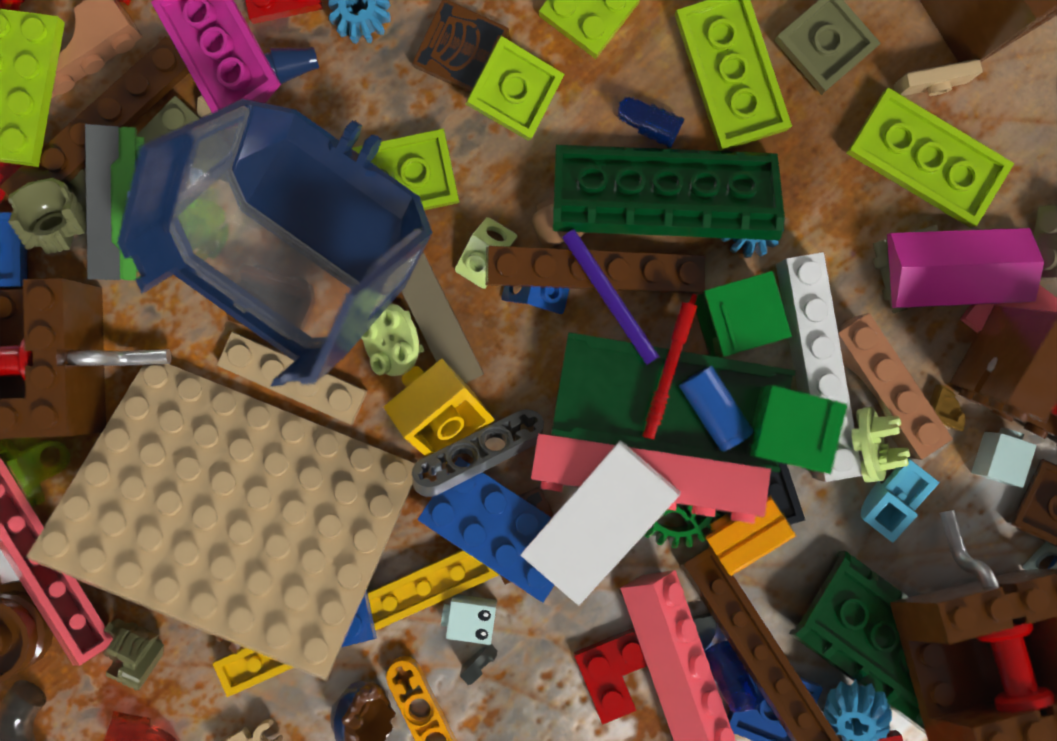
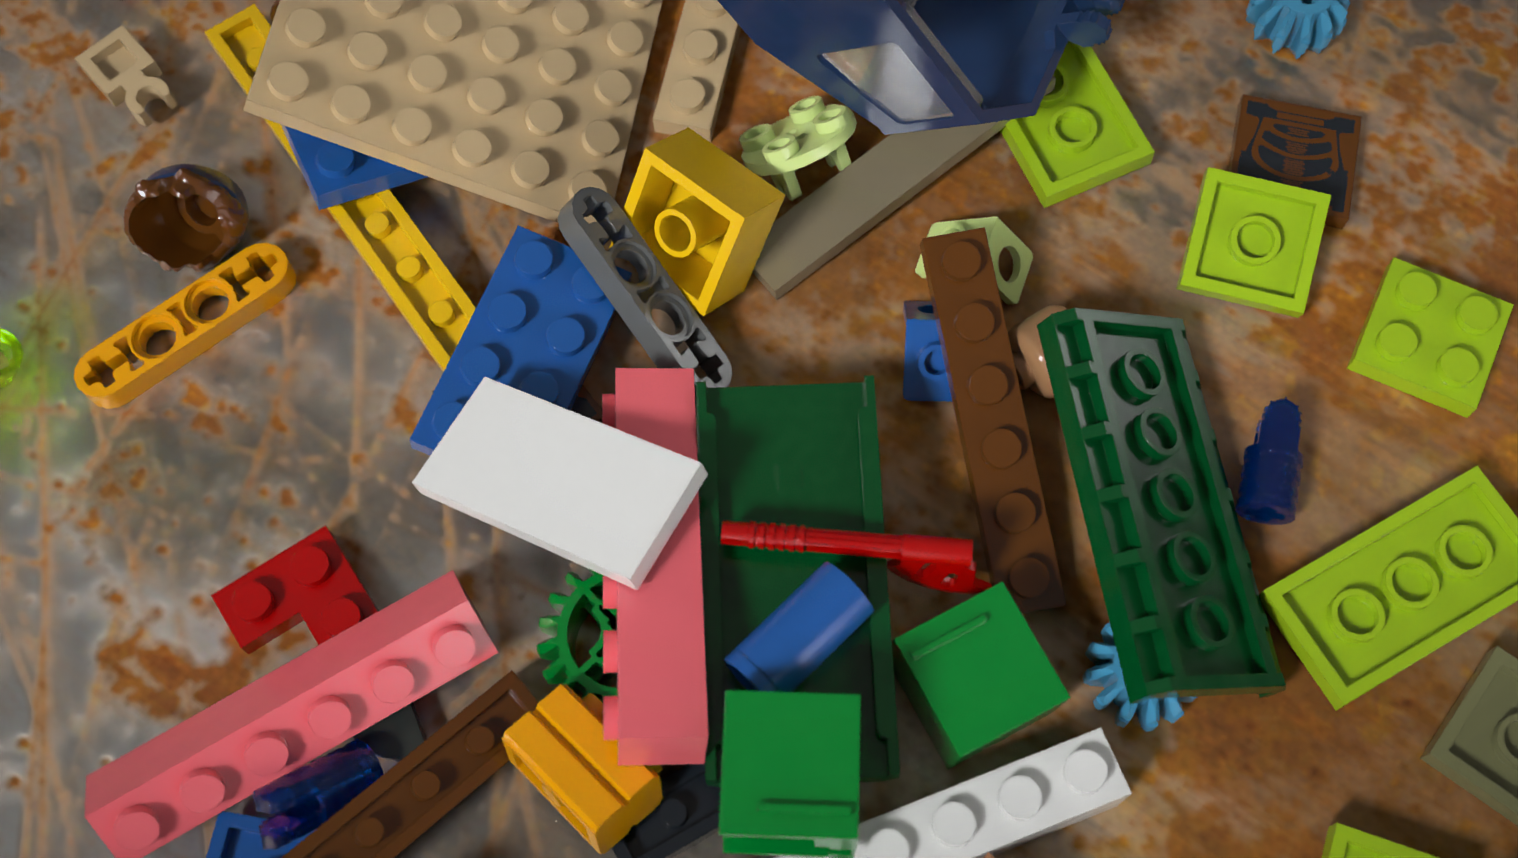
camera: 80 degrees right, 20 degrees down
light aqua brick [441,594,497,645] -> none
pearl dark grey tile [459,644,498,685] -> none
dark purple bar [562,230,659,365] -> none

